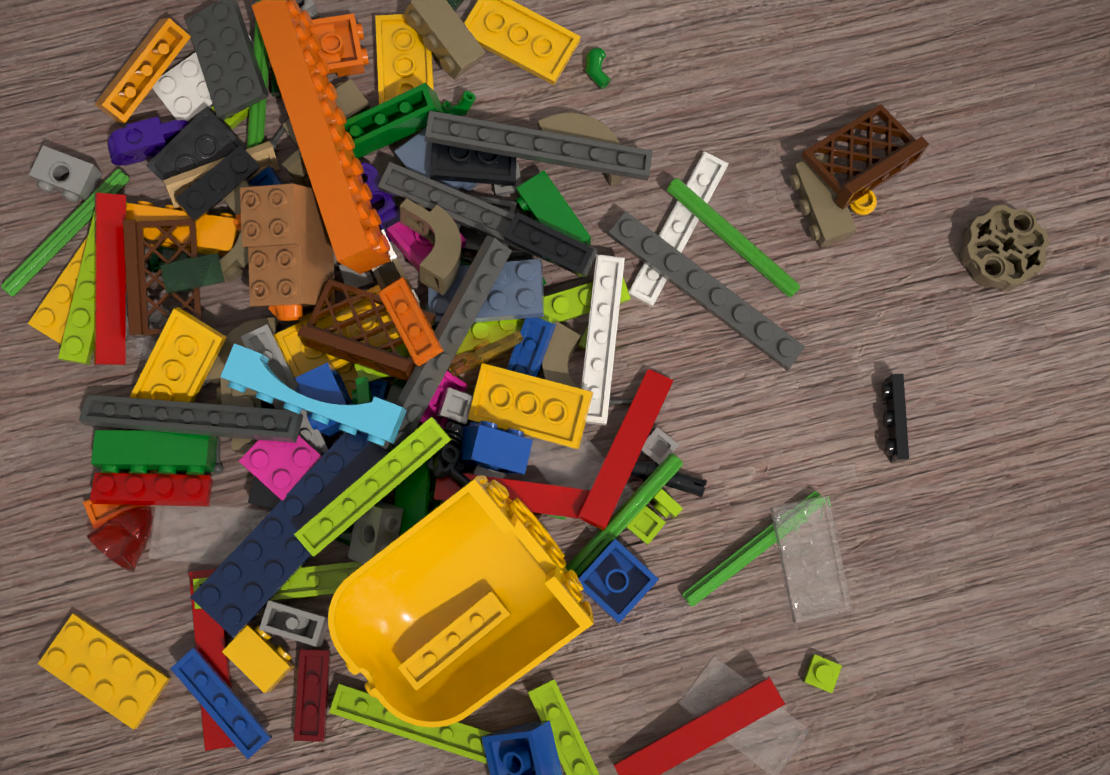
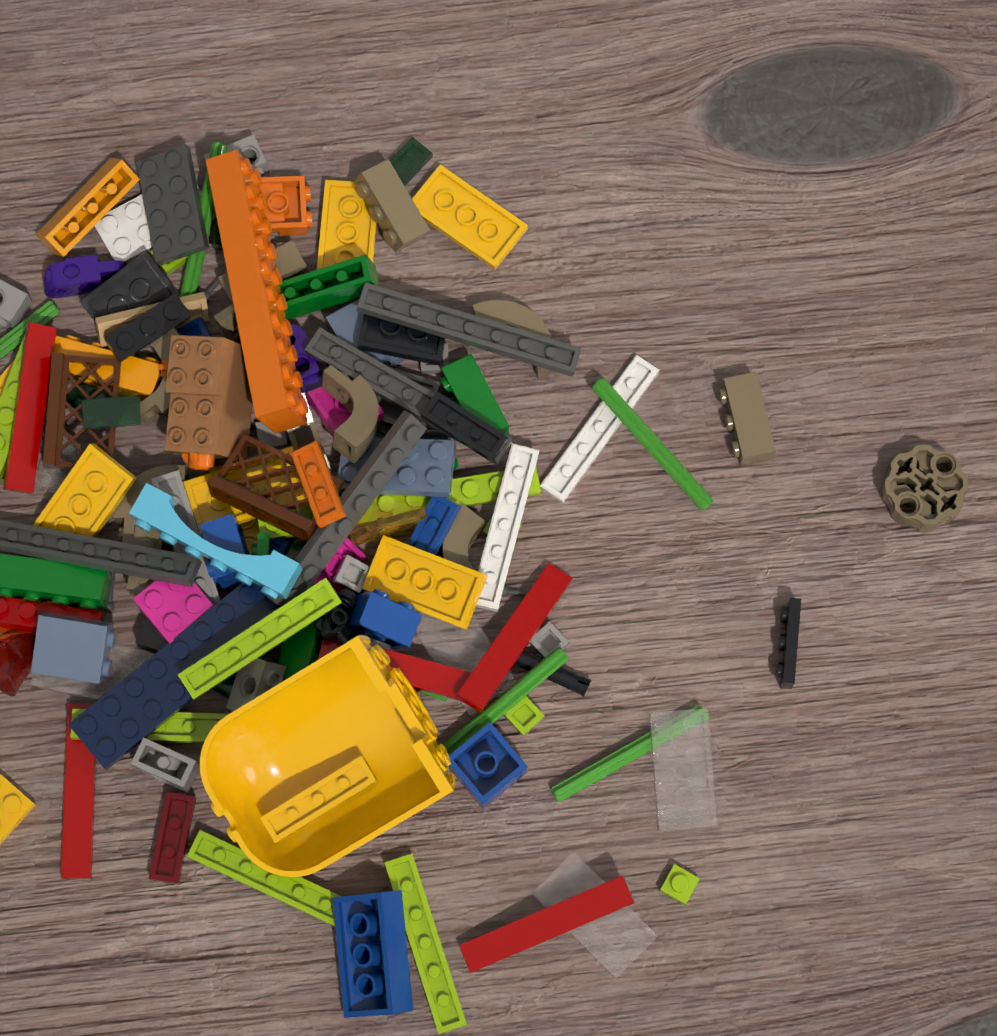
camera: 10 degrees right, 5 degrees down
blue plate [170,648,273,759] -> none
yellow brick [222,625,295,693] -> none
green arm [441,91,476,116] -> none
green arm [585,48,611,89] -> none
dark grey plate [608,211,805,370] -> none
lime plate [652,489,683,519] -> none
reddish brown fence [801,104,929,209] -> none
yellow plate [849,191,877,215] -> none
none -> sand blue brick [31,612,117,684]

